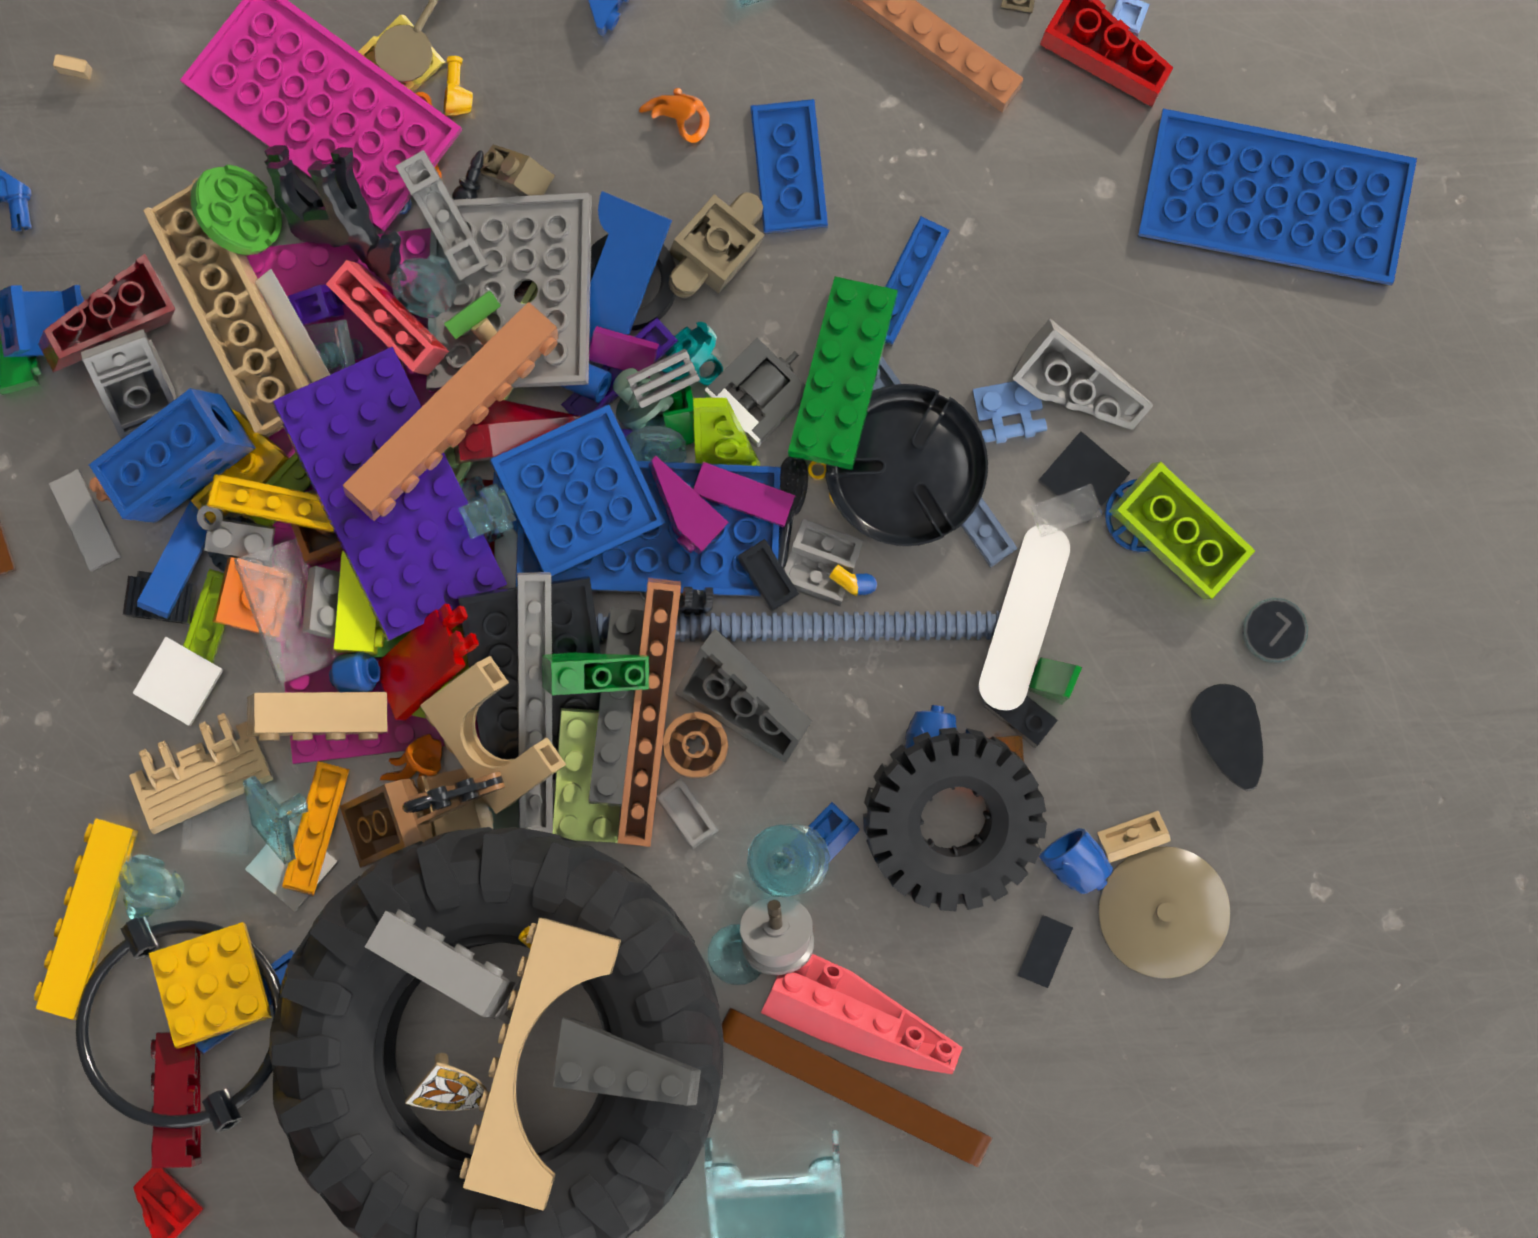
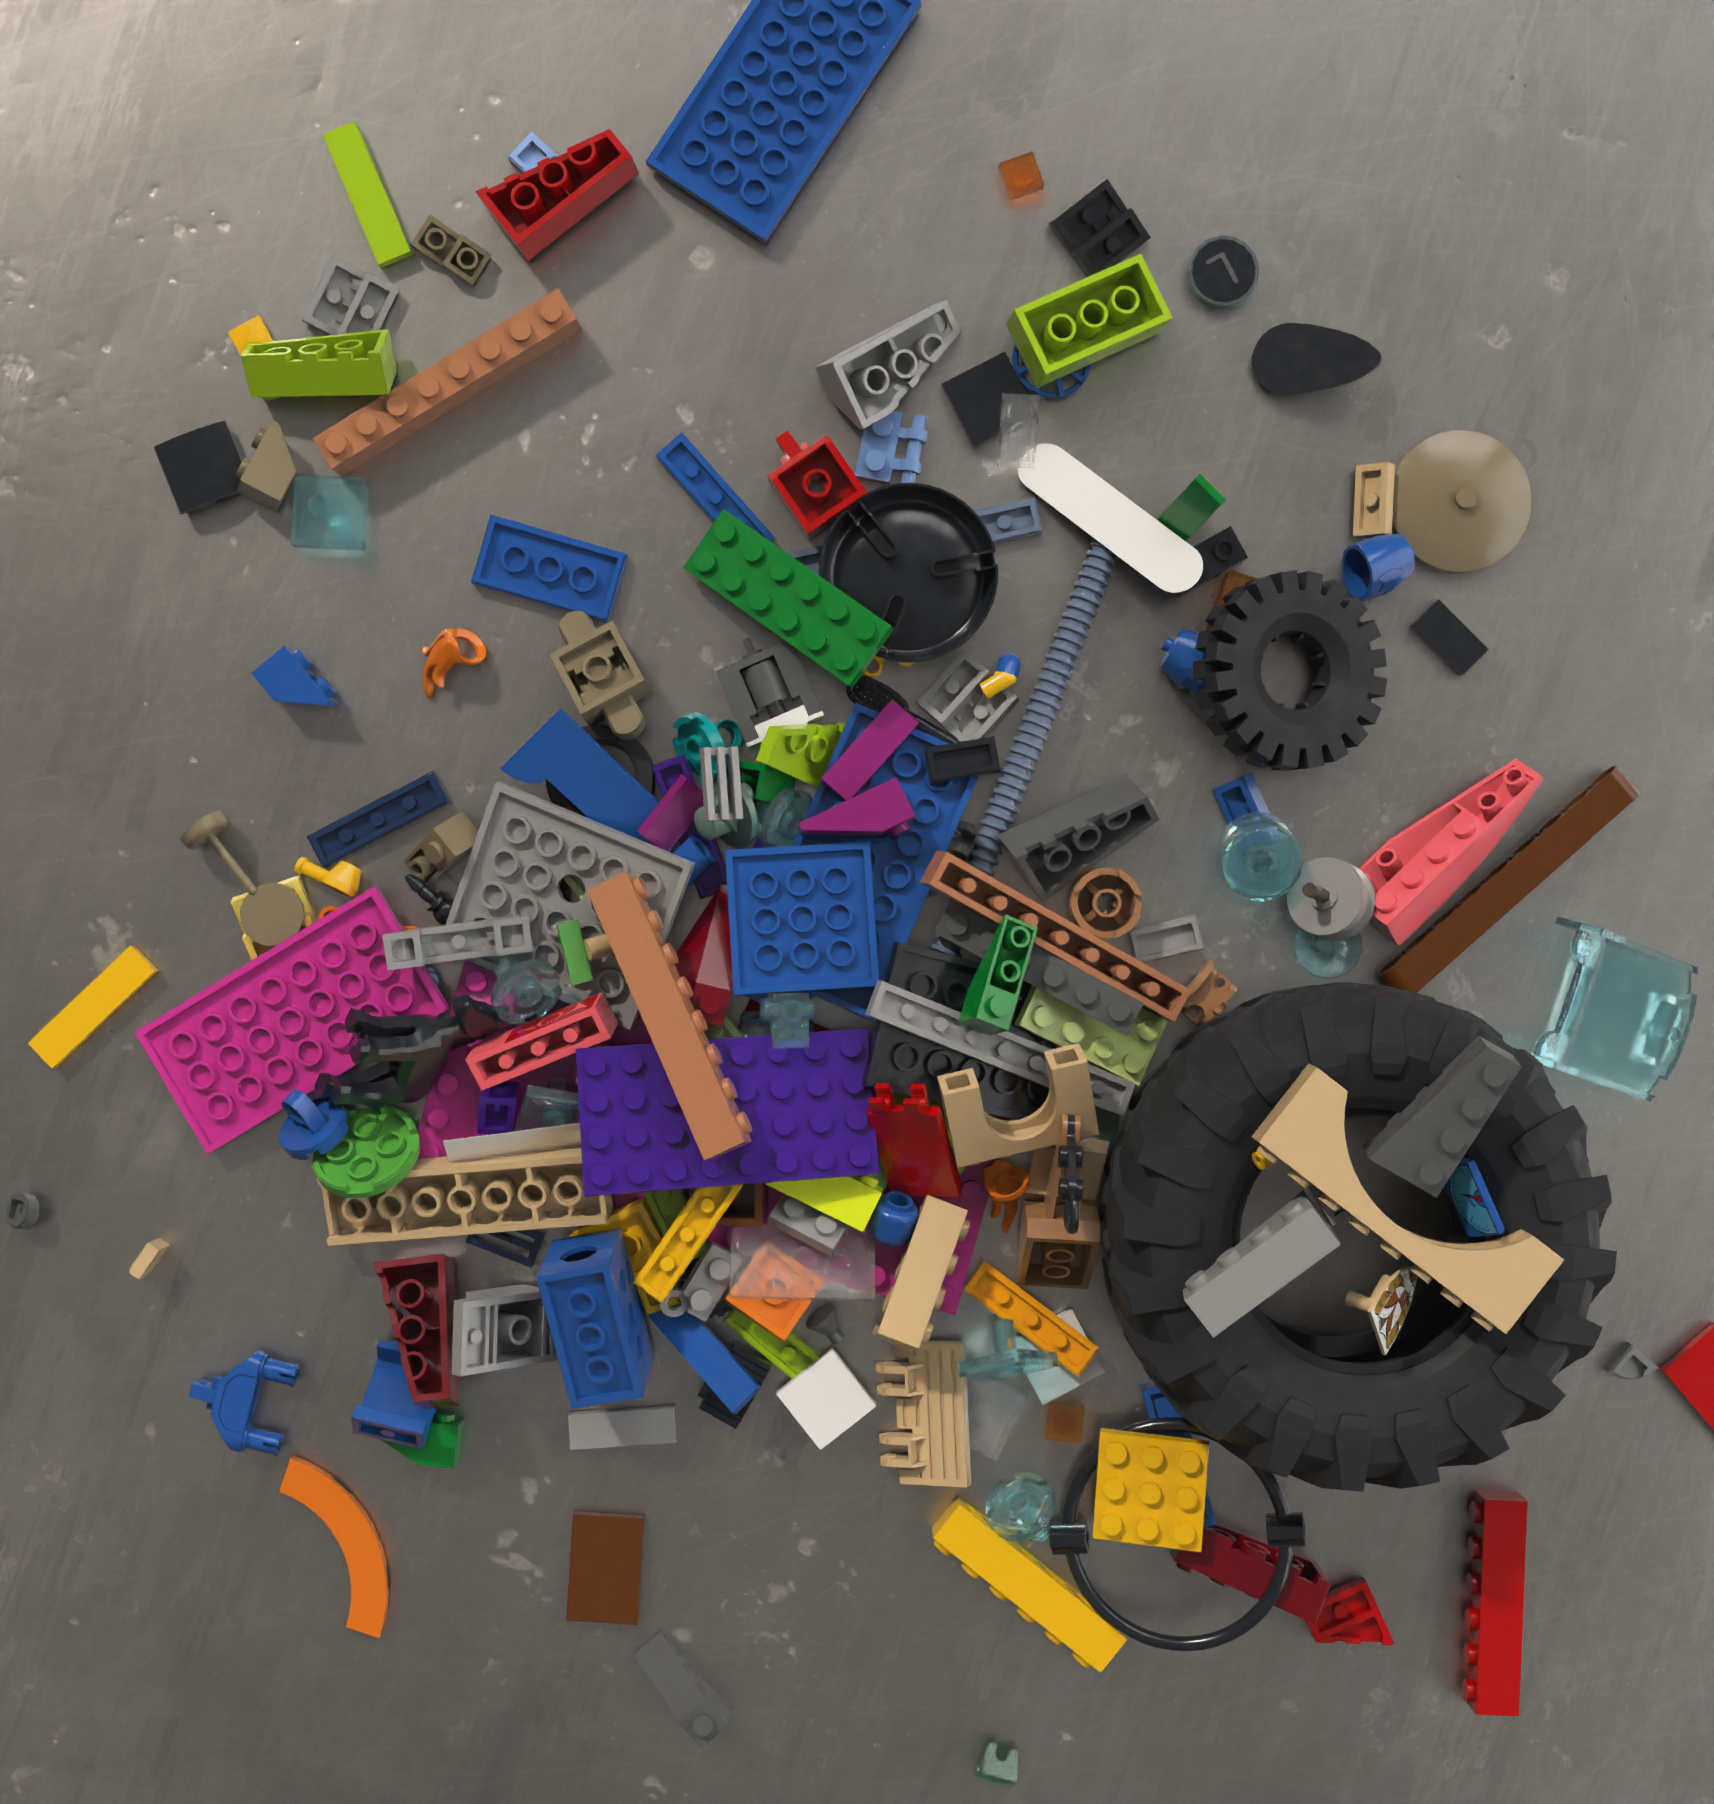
camera: 65 degrees left, 5 degrees up
none -> blue tile [279,1089,350,1160]
none -> dark blue tile [306,771,451,868]
none -> dark blue tile [466,1229,546,1268]
none -> red hinge [767,430,867,540]
none -> dark grey rock [806,1304,844,1344]
none -> clear orange plate [998,151,1045,201]
none -> clear orange plate [1044,1401,1085,1443]
none -> black slope [1048,179,1151,277]
none -> medium nougat piece [1180,959,1238,1027]
none -> slope [1445,1156,1505,1237]

